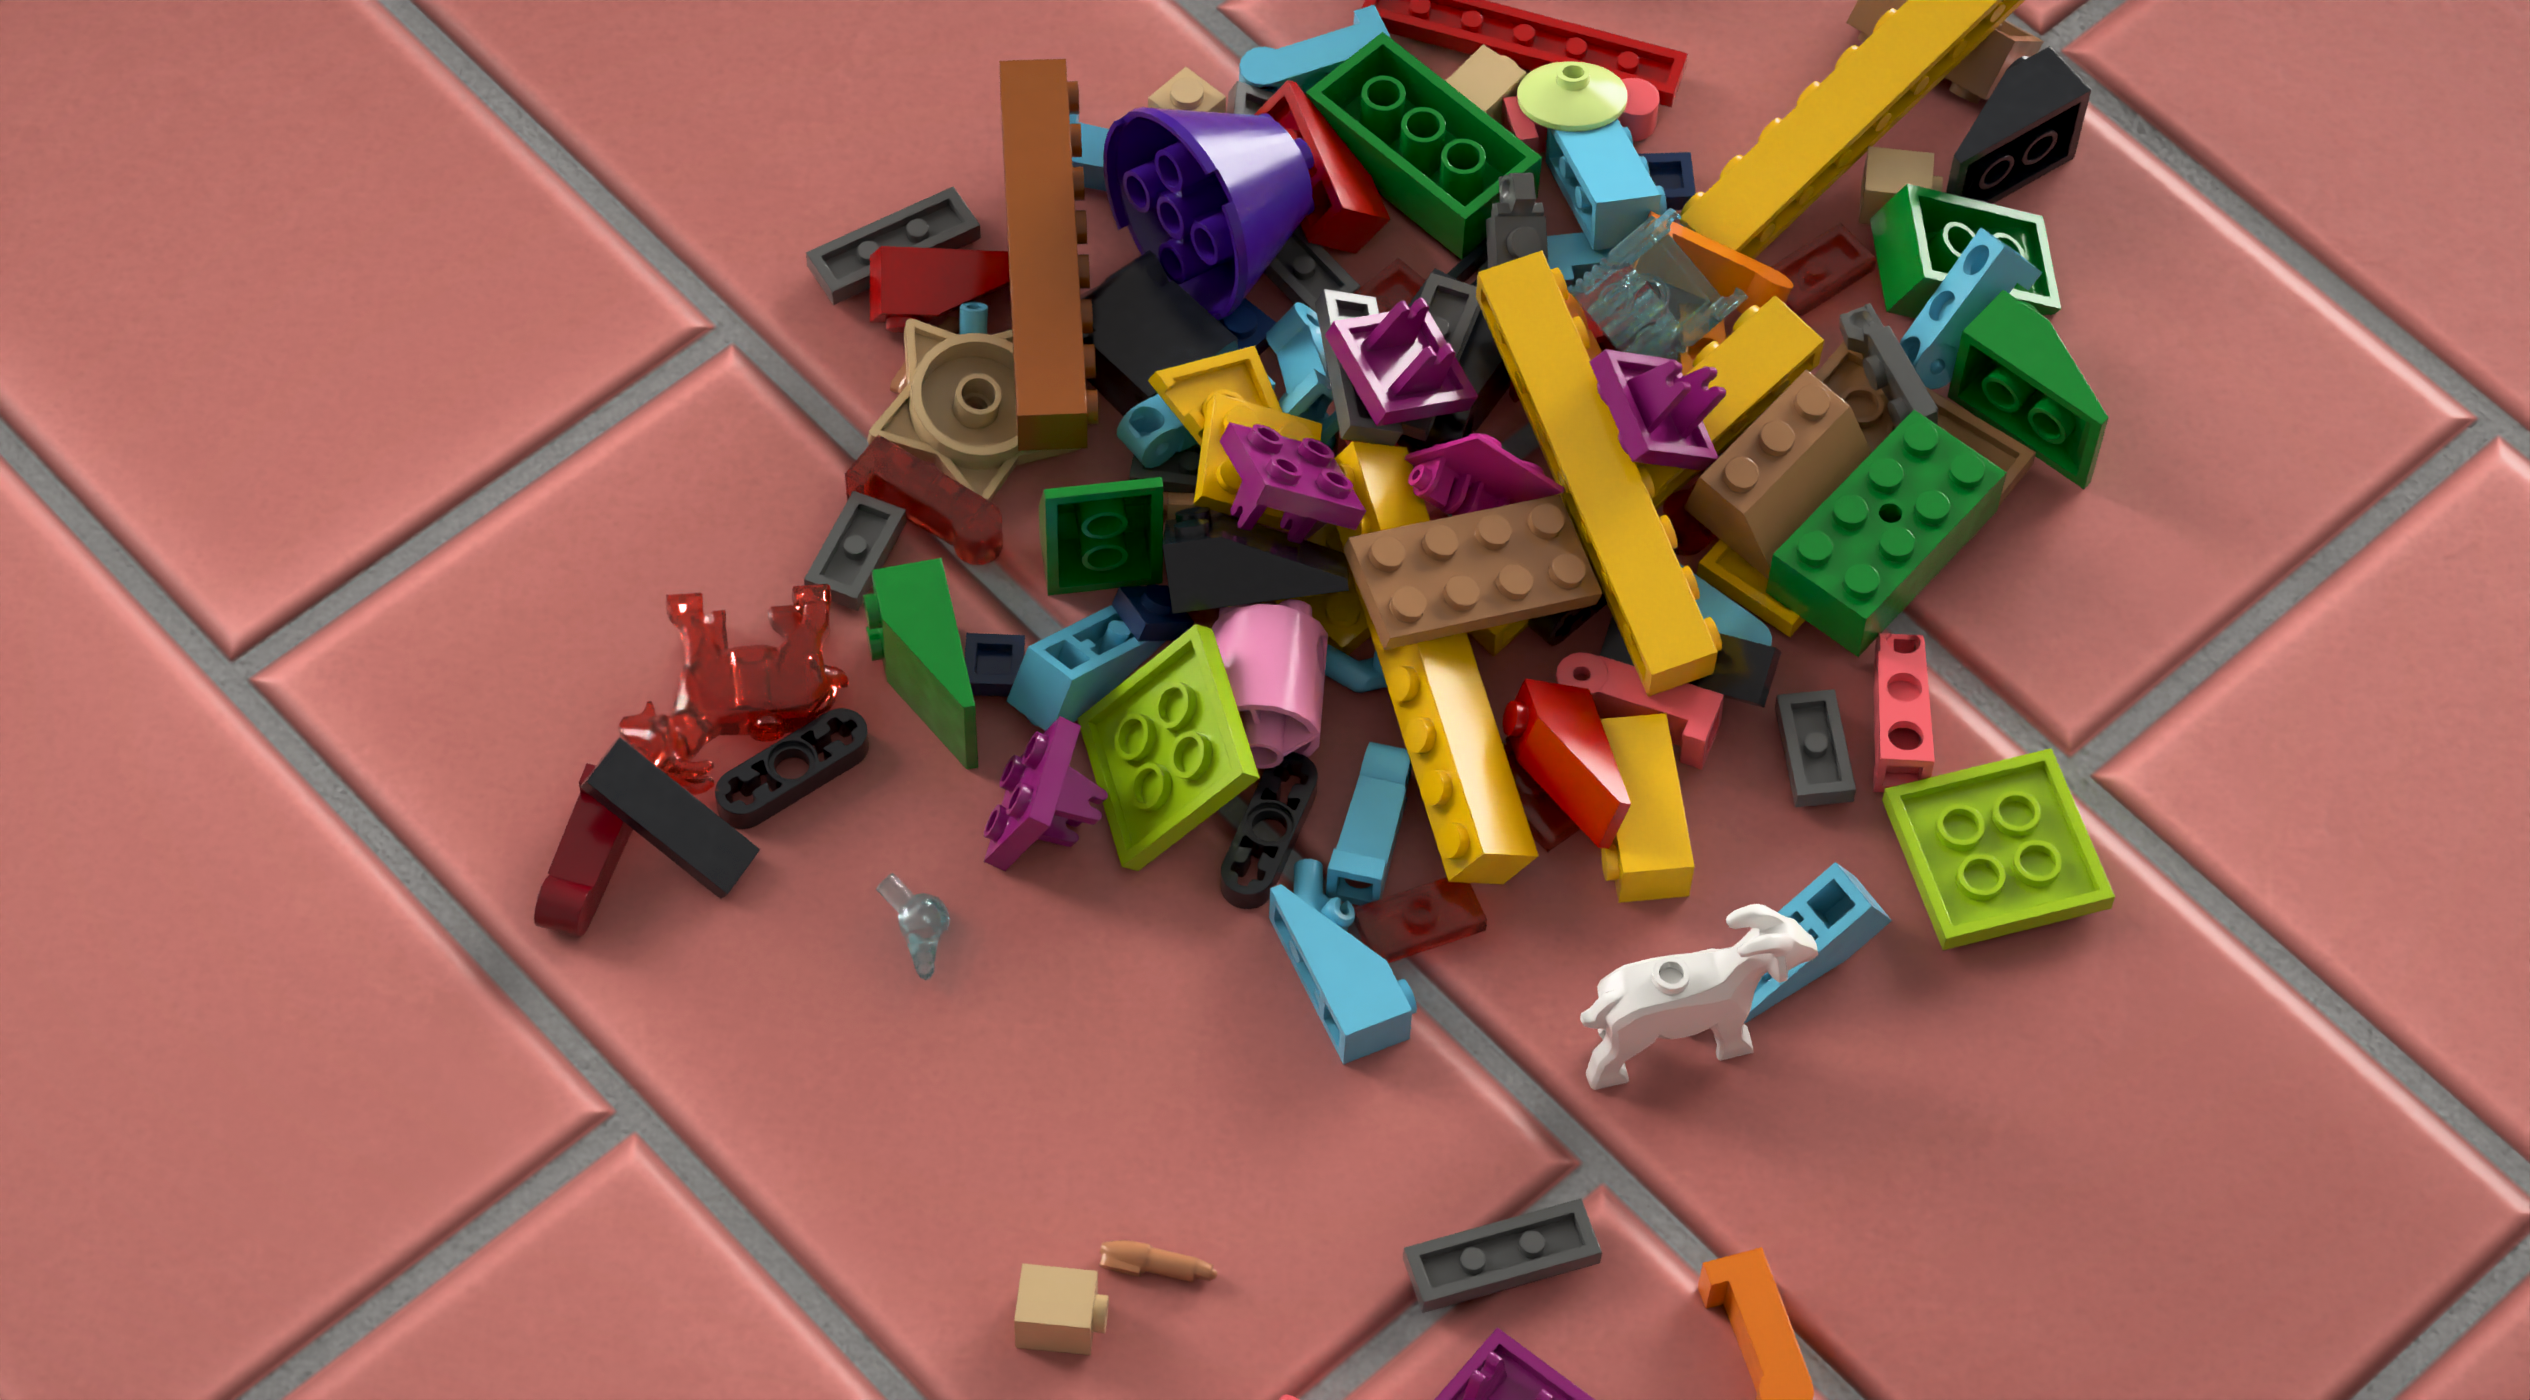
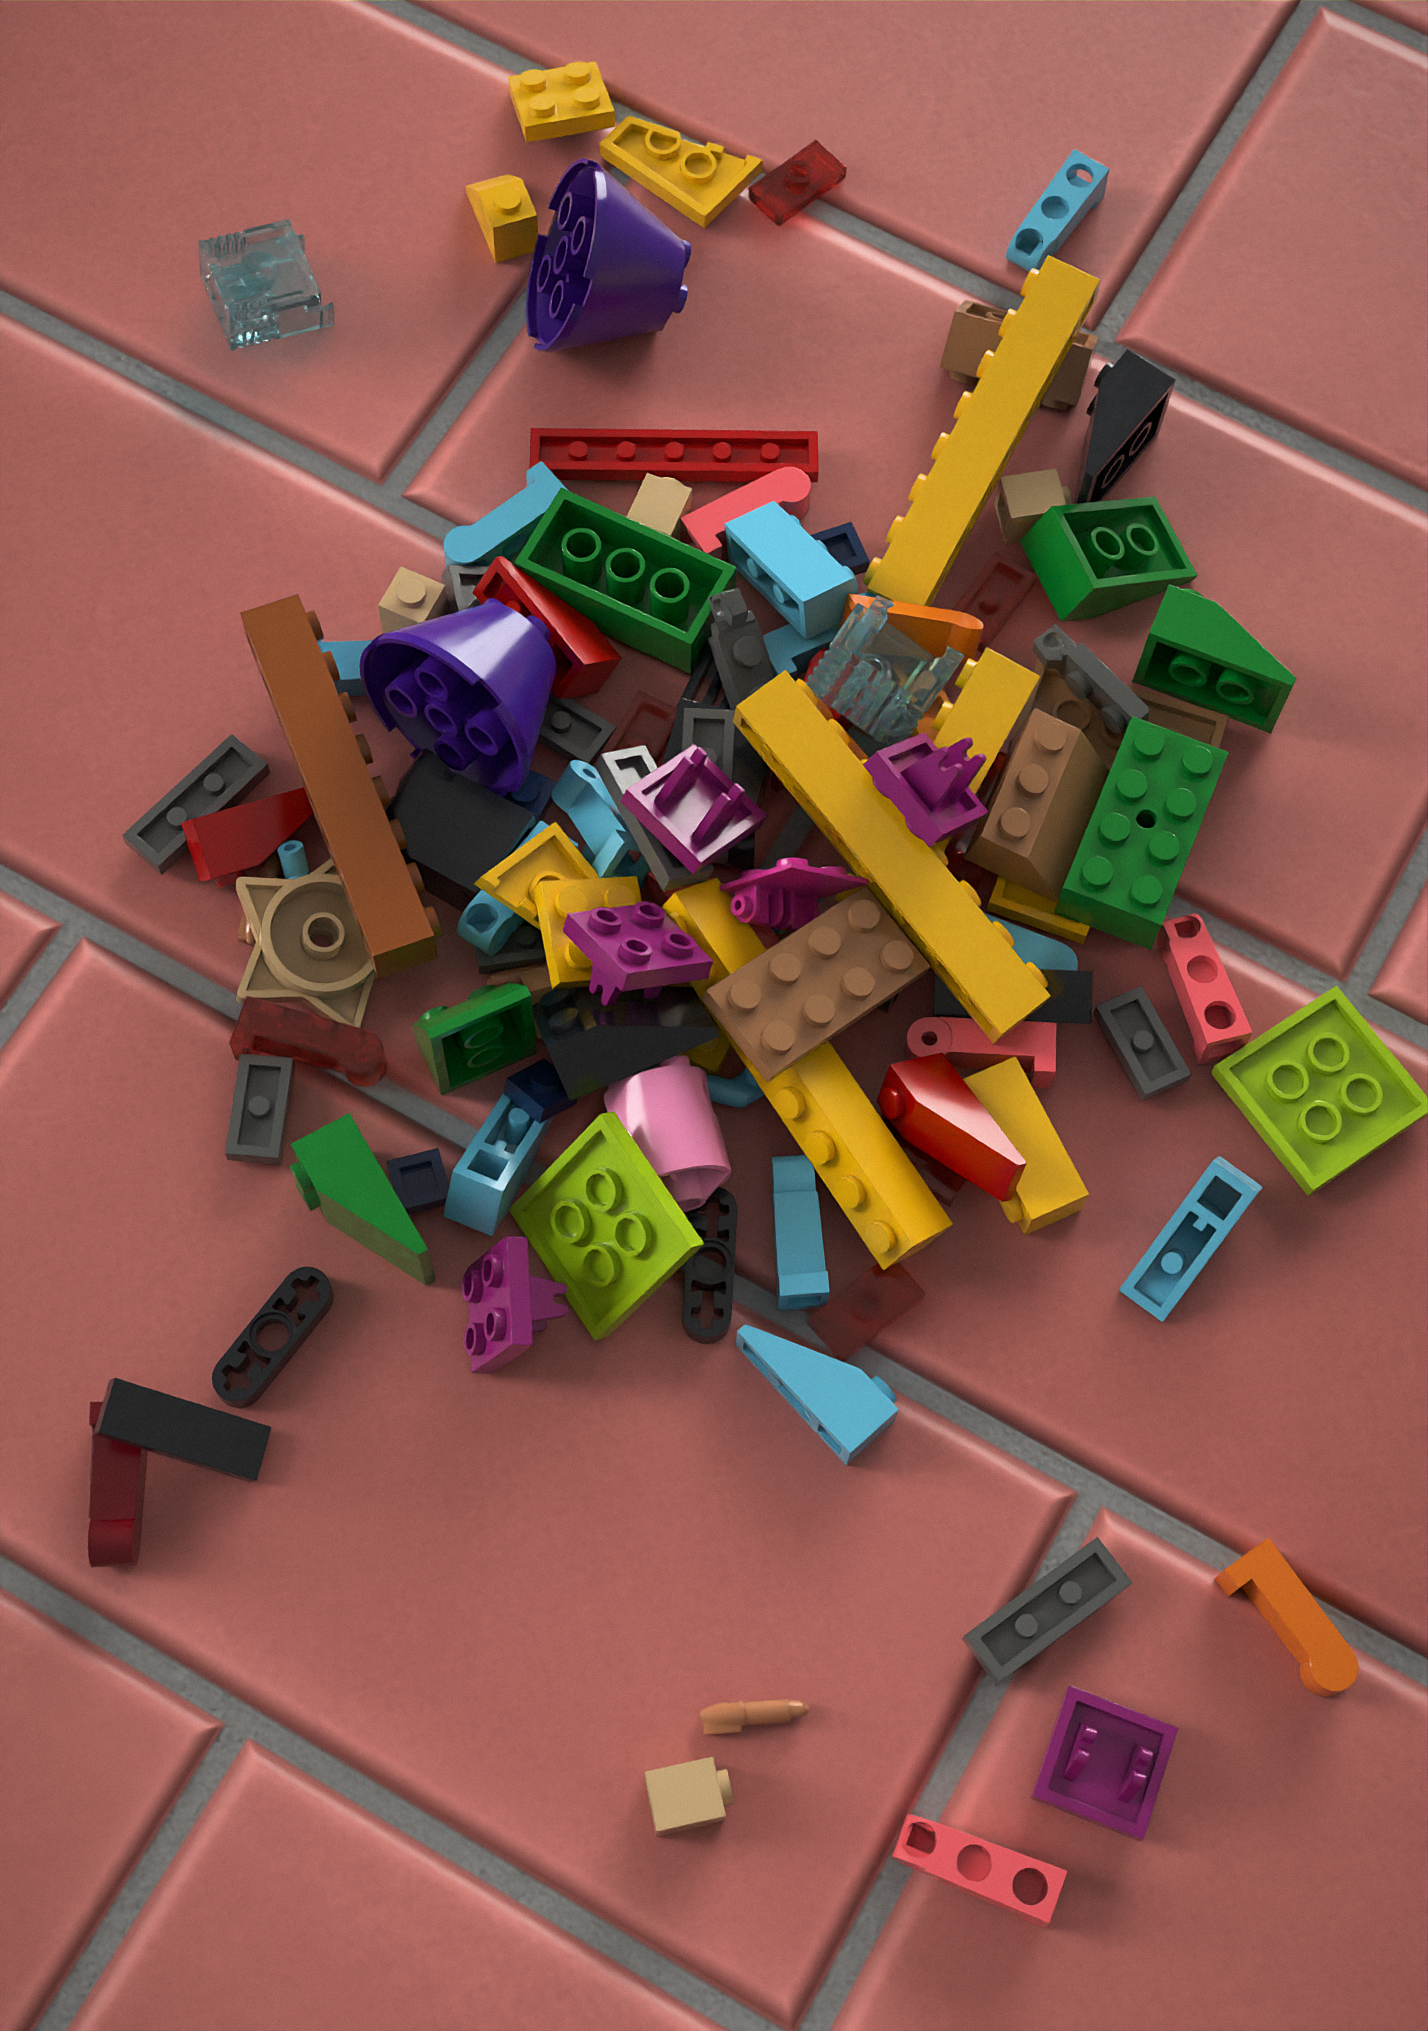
camera: 20 degrees left, 10 degrees up
clear red animal [618,584,849,795] -> none
clear light blue animal [876,873,950,980] -> none
medium azure arm [1294,859,1355,931] -> none
yellowish green dish [1517,61,1627,132] -> none
white animal [1580,904,1818,1090] -> none
medium azure leg [1900,227,2042,389] -> none

